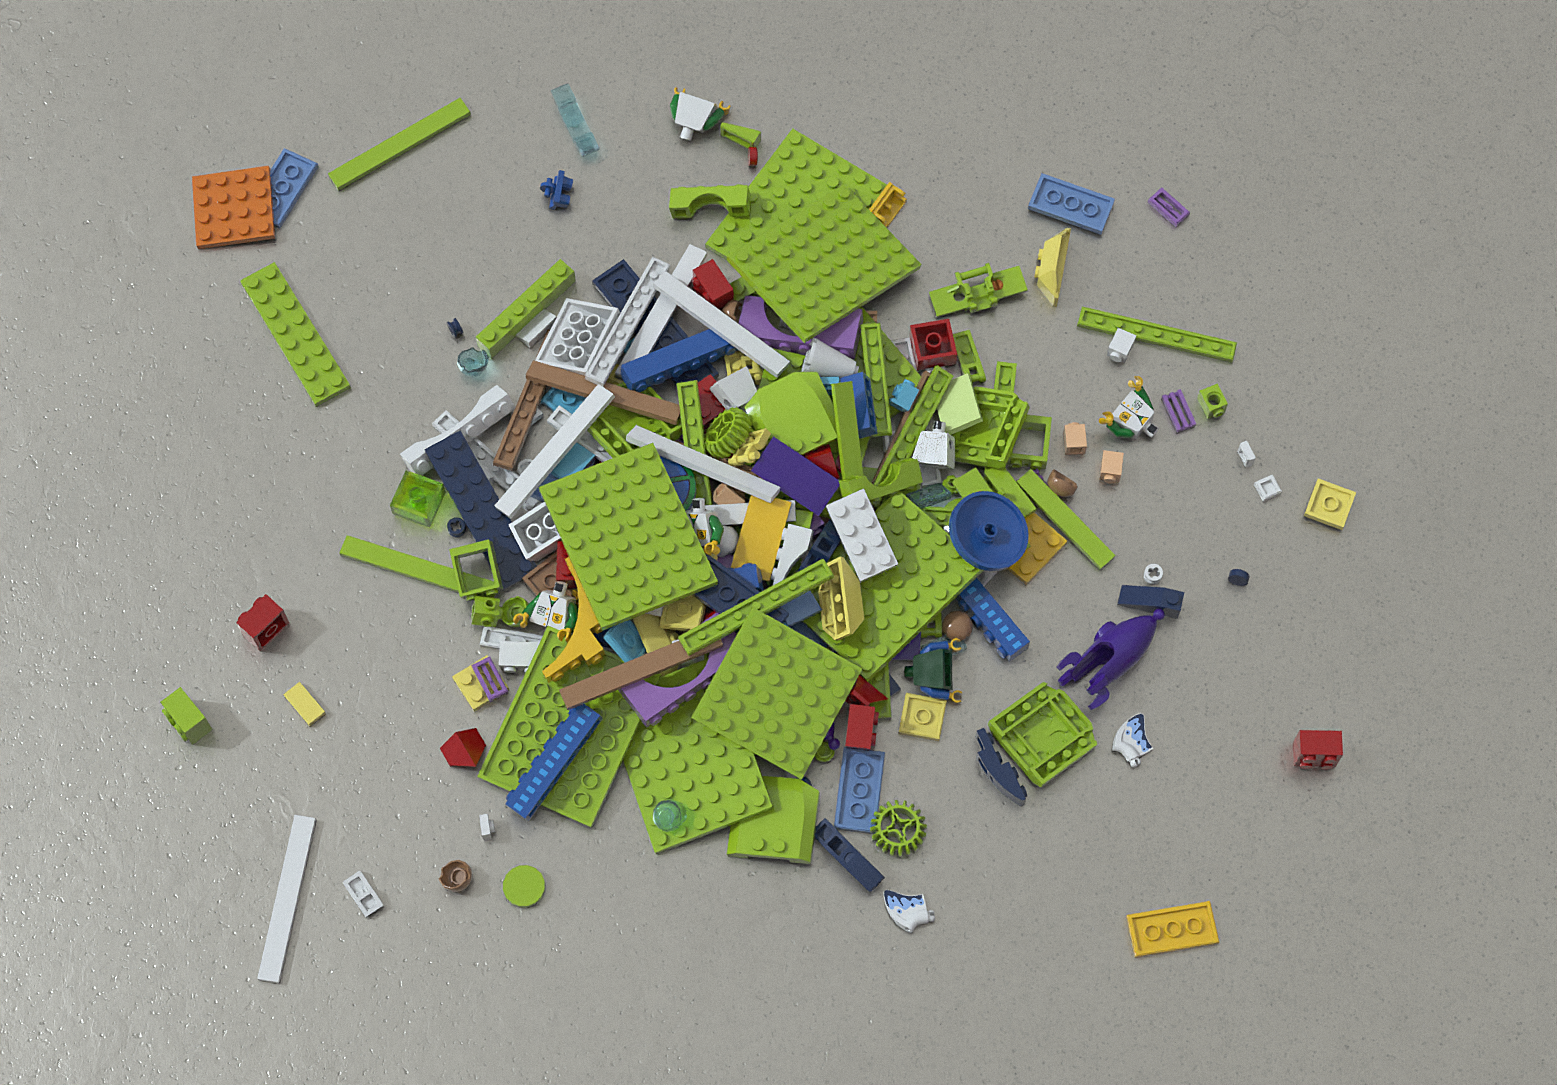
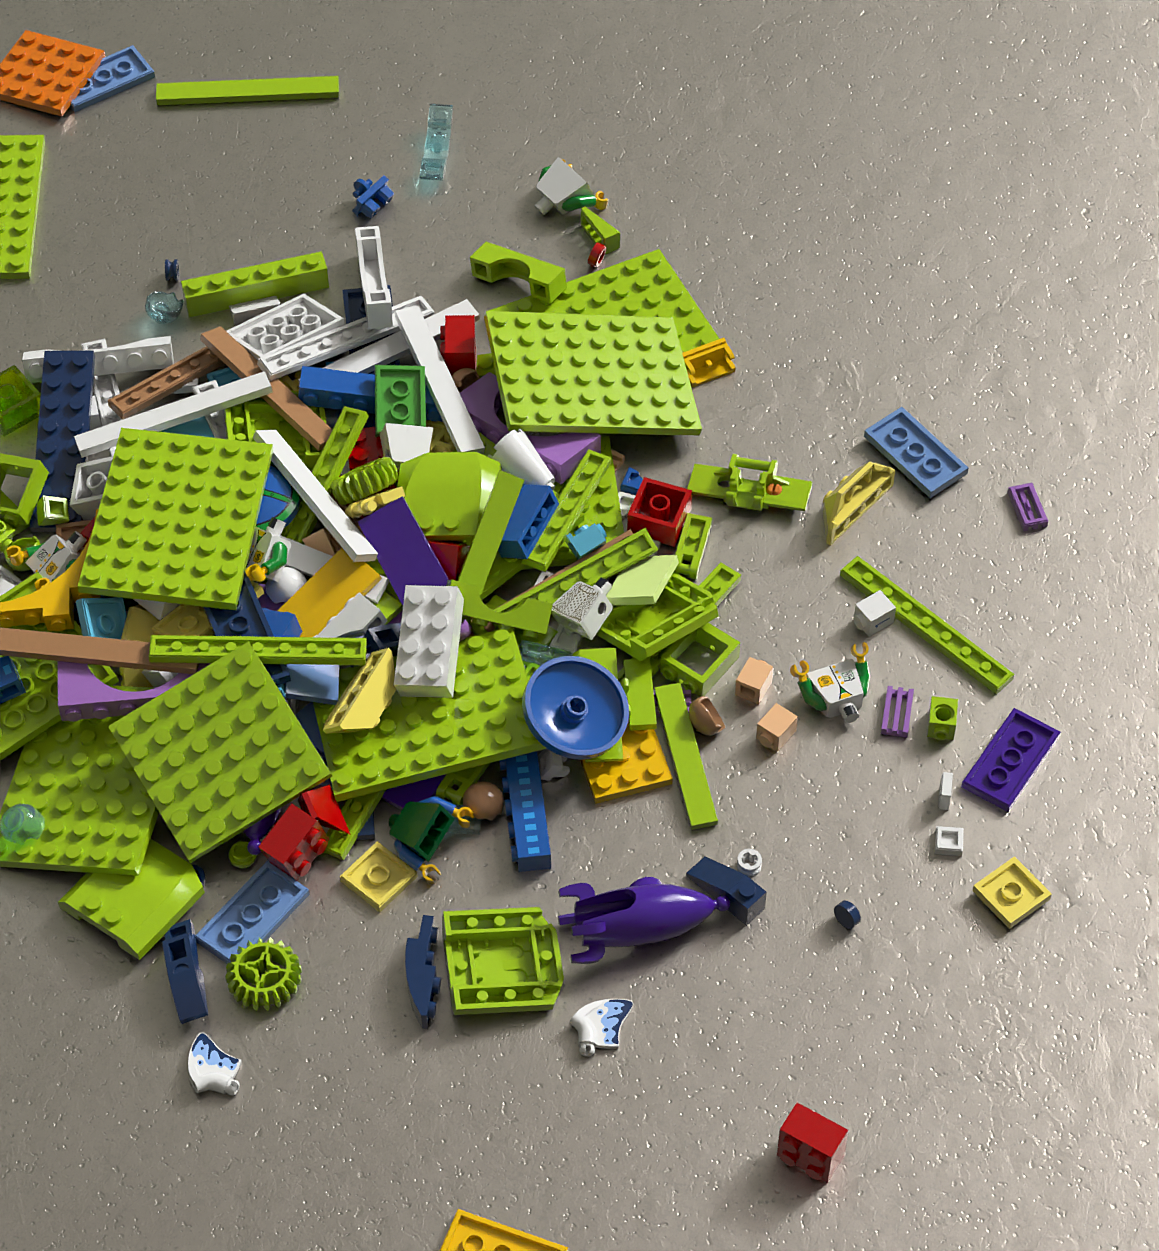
camera: 30 degrees right, 15 degrees down
dark blue bush [447,517,466,538] -> none
none -> lime slope [36,495,69,526]
none -> white arch [355,226,393,330]
none -> bright green tile [375,365,426,437]
none -> blue tile [620,467,643,496]
none -> dark purple tile [961,708,1061,812]

